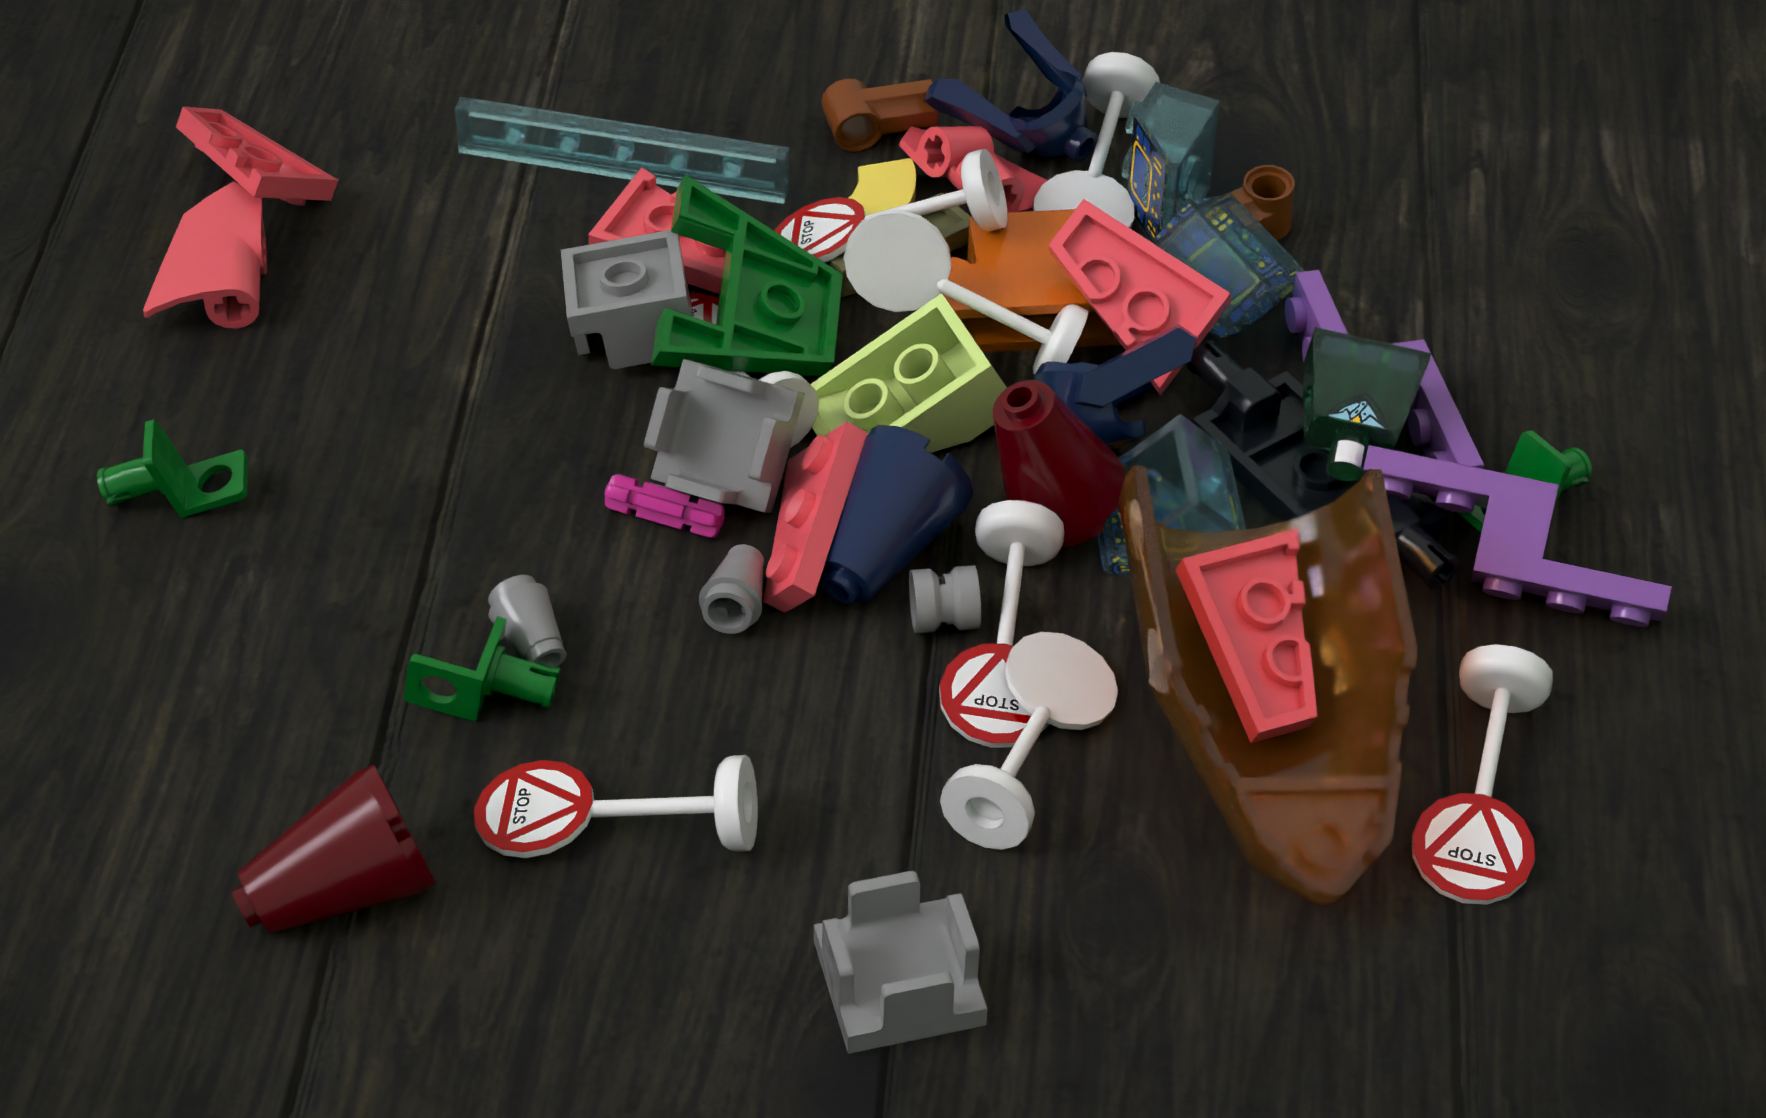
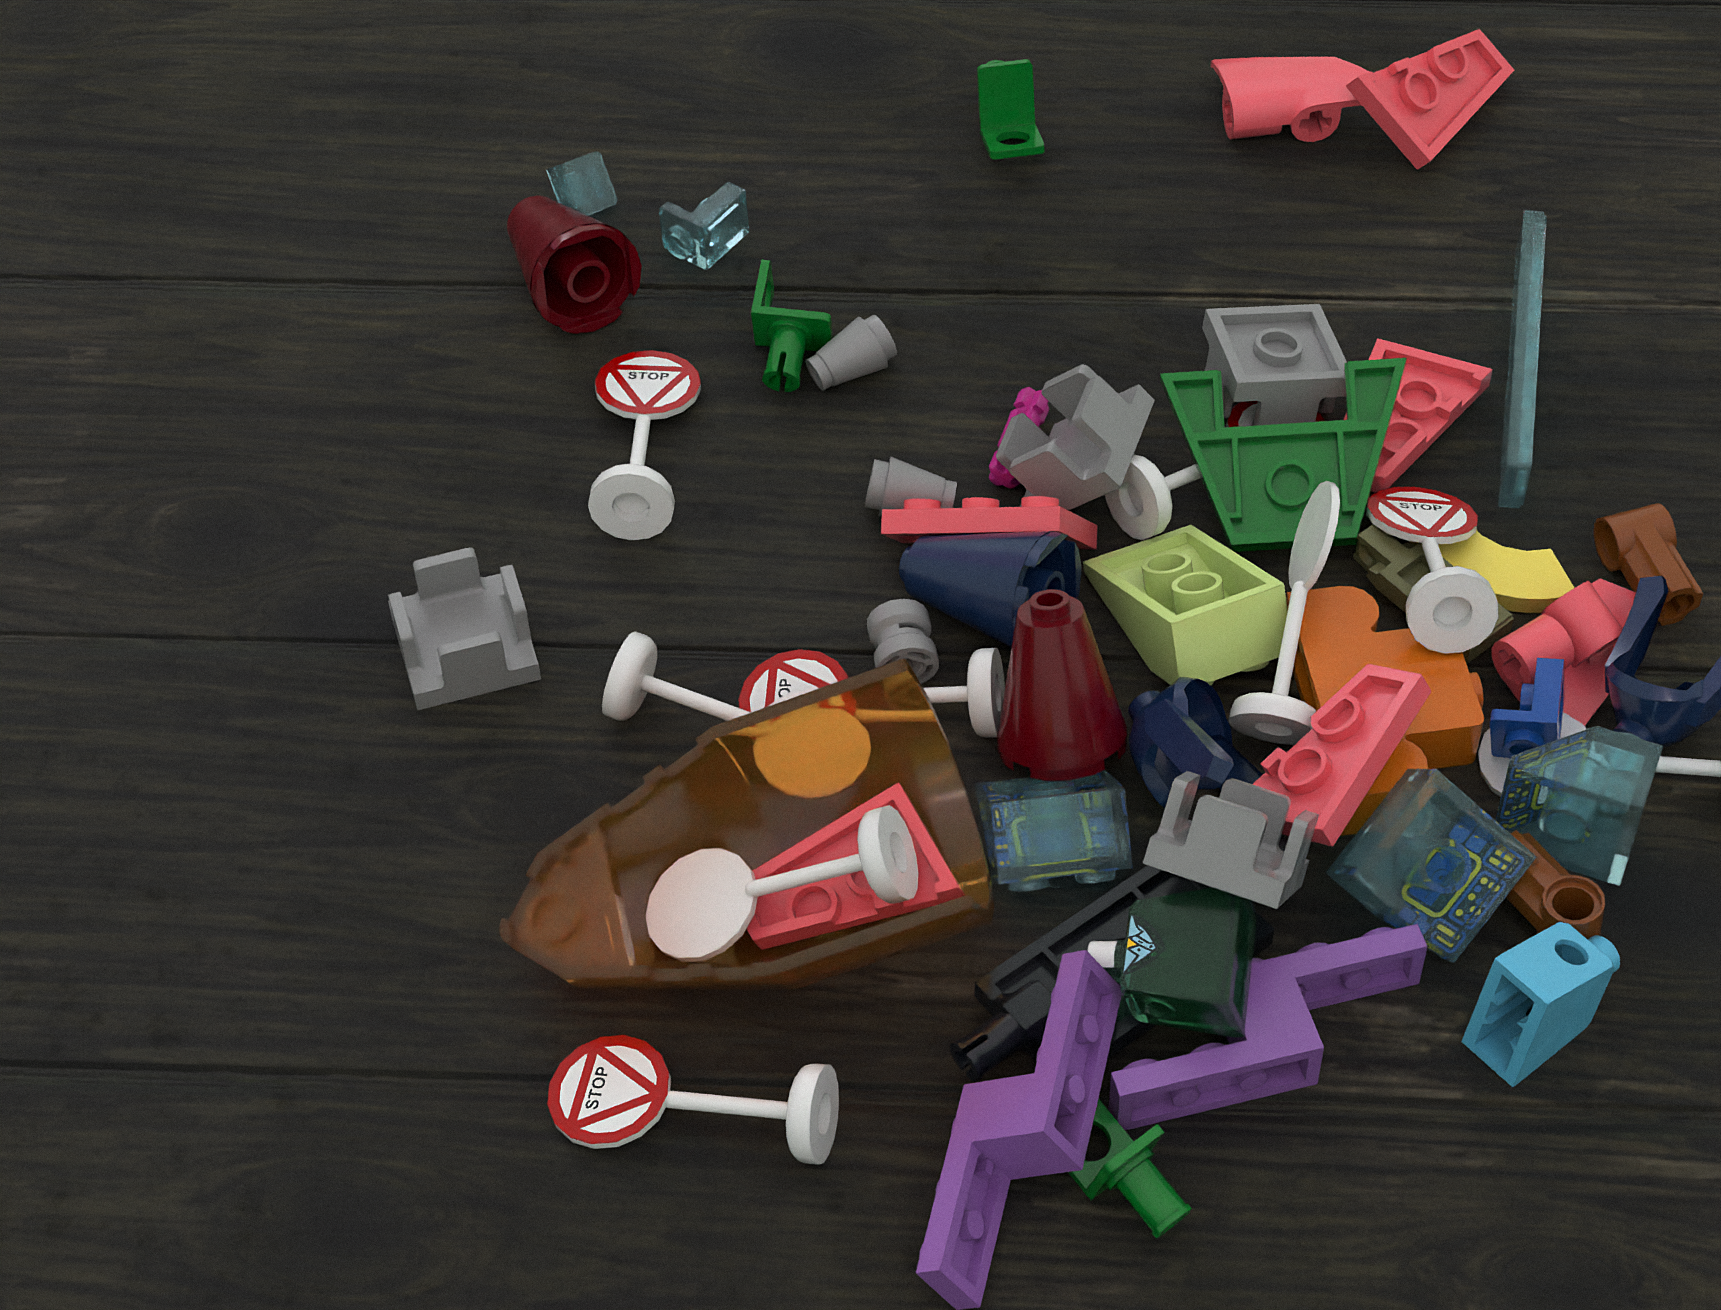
camera: 90 degrees right, 5 degrees up
none -> clear light blue bracket [546,151,617,216]
none -> white piece [645,805,919,962]
none -> clear light blue bracket [659,181,749,270]
none -> light grey panel [1143,771,1319,909]
none -> medium azure torso [1461,922,1620,1087]
none -> blue bracket [1490,658,1565,759]

